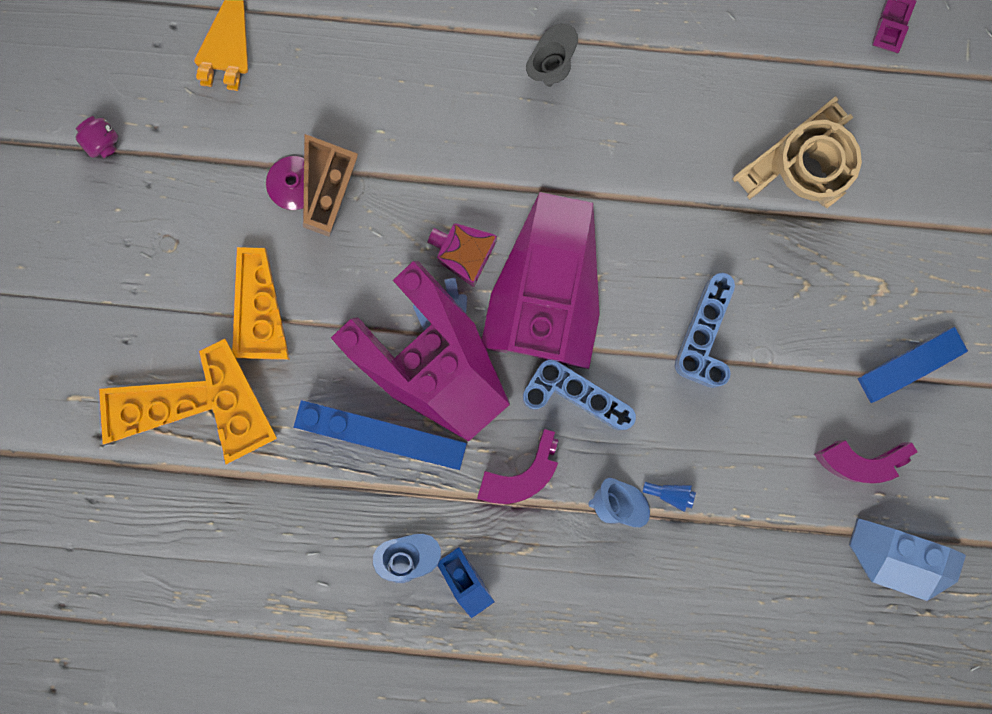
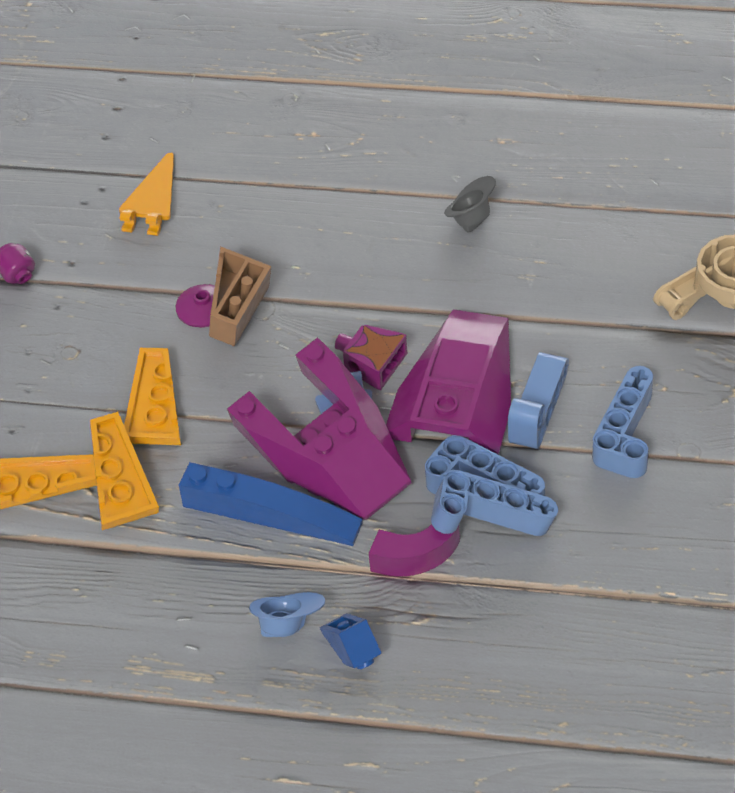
camera: 10 degrees right, 35 degrees down
medium blue piece [588,478,650,528] -> none
blue cone [643,482,696,512] -> none
none -> medium blue beam [431,470,558,536]
none -> medium blue beam [508,352,569,449]

